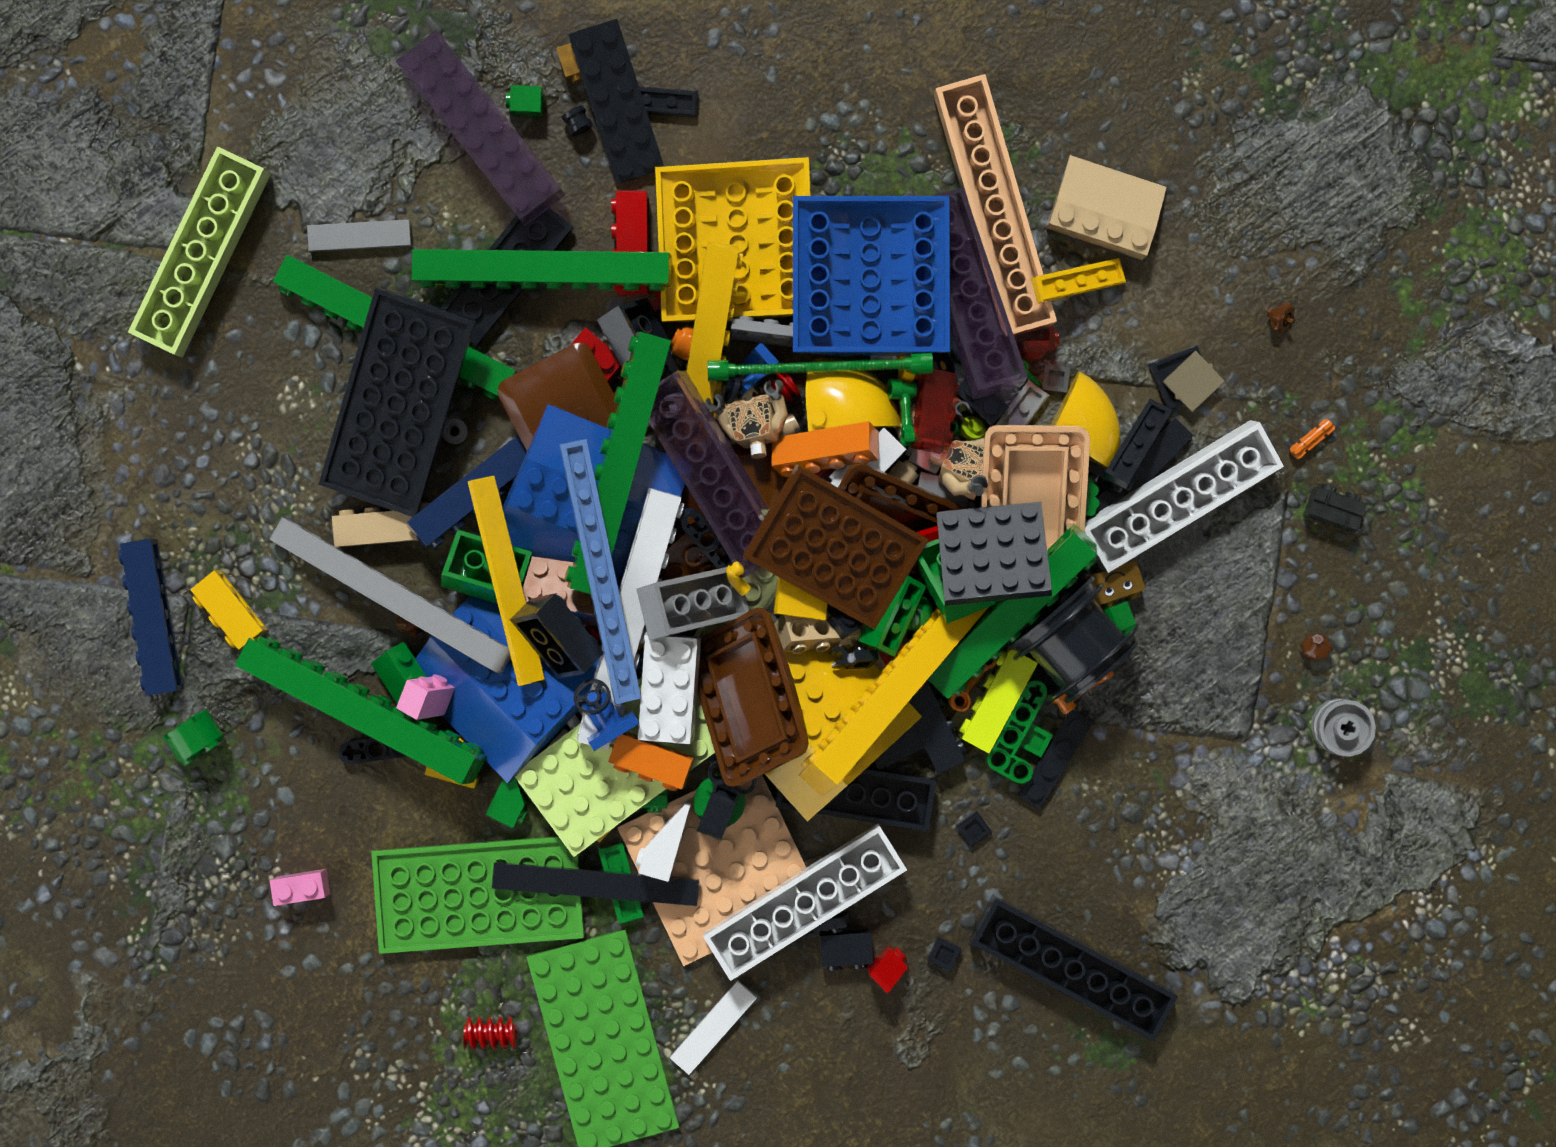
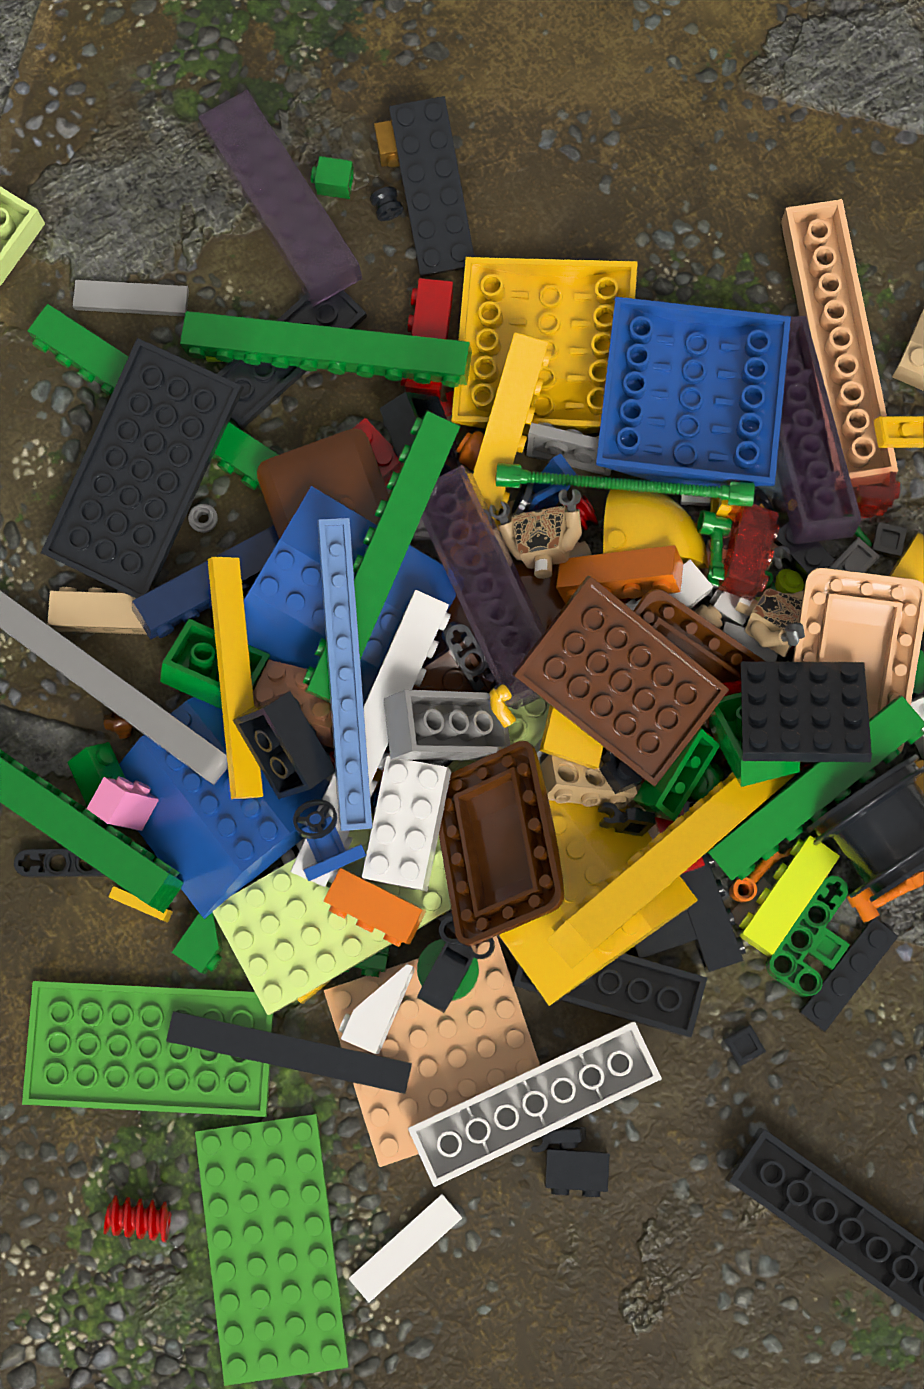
camera: 15 degrees right, 10 degrees down
green plate [598,842,644,924] -> none
black tile [639,86,698,118] -> none
red slope [868,945,908,993] -> none
black plate [927,936,961,971] -> none

